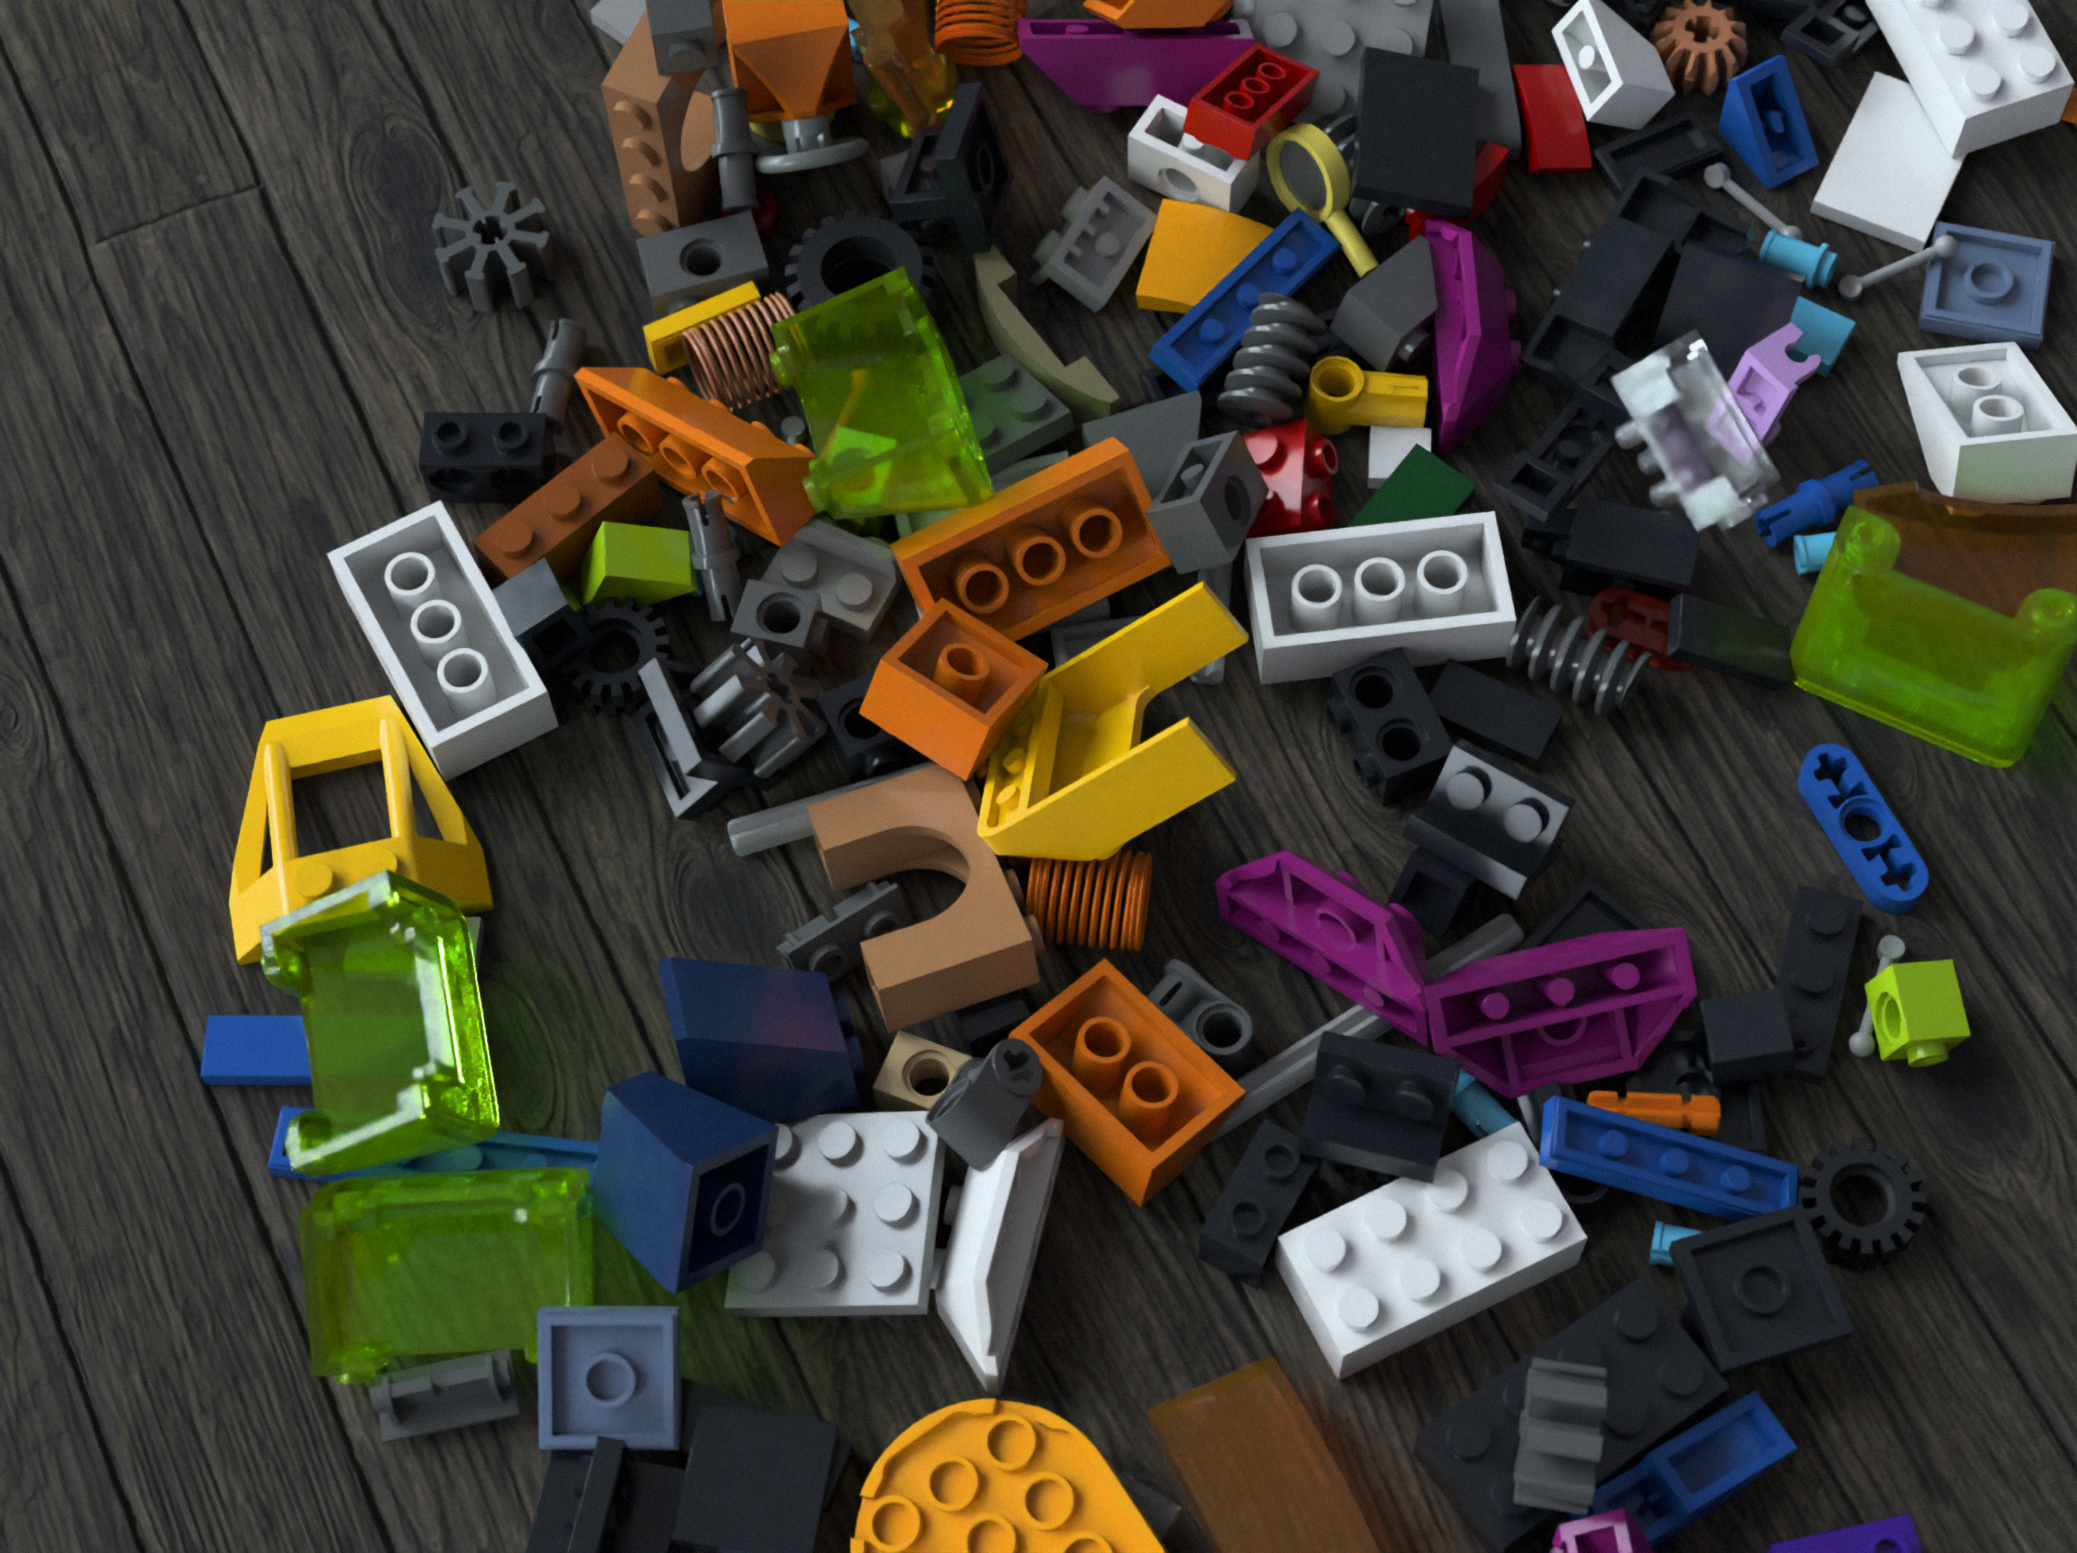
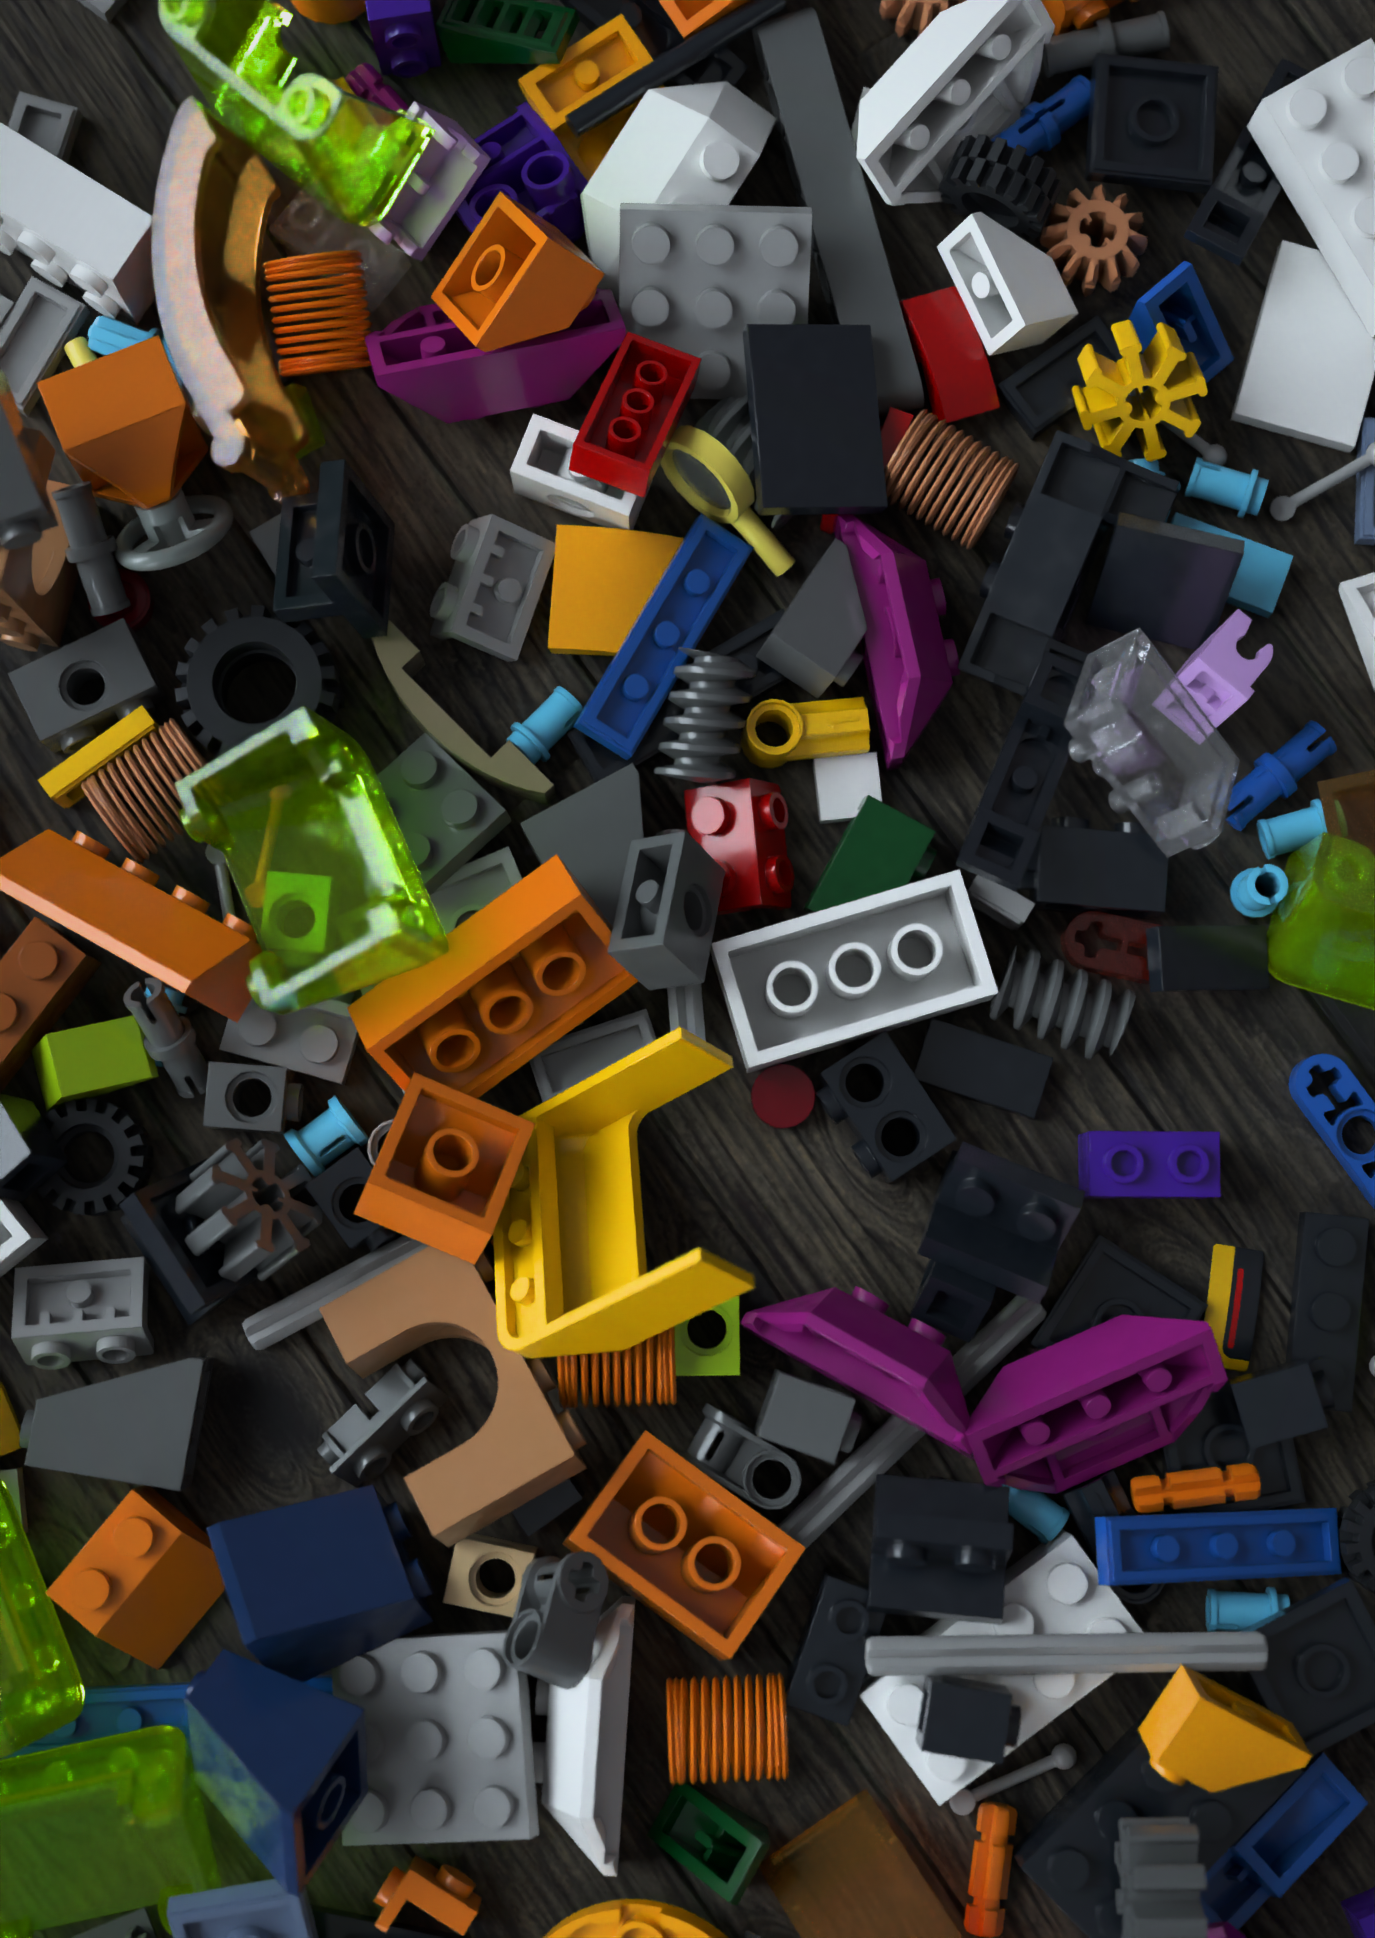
camera: 15 degrees left, 20 degrees up
none -> light grey bracket [11,1256,154,1370]
none -> dark grey slope [19,1356,214,1491]
none -> orange slope [45,1485,226,1670]
none -> medium azure bush [284,1095,369,1177]
none -> orange bracket [373,1855,482,1936]
none -> medium azure pin [506,686,583,765]
none -> dark green slope [647,1780,770,1906]
none -> orange piece [666,1672,788,1786]
none -> lime brick [674,1296,740,1376]
none -> dark red tile [751,1064,815,1129]
none -> dark grey brick [754,1368,862,1464]
none -> light grey axle [865,1631,1268,1676]
none -> nougat piece [884,409,1020,550]
none -> black brick [915,1675,1021,1765]
none -> light grey hinge [949,1743,1077,1815]
none -> orange axle [964,1802,1017,1938]
none -> light grey tile [967,875,1035,931]
none -> yellow gear [1072,320,1208,462]
none -> dark purple brick [1078,1131,1221,1199]
none -> light orange slope [1138,1664,1312,1793]
none -> sticker [1204,1244,1264,1371]
none -> medium azure pin [1229,864,1289,918]

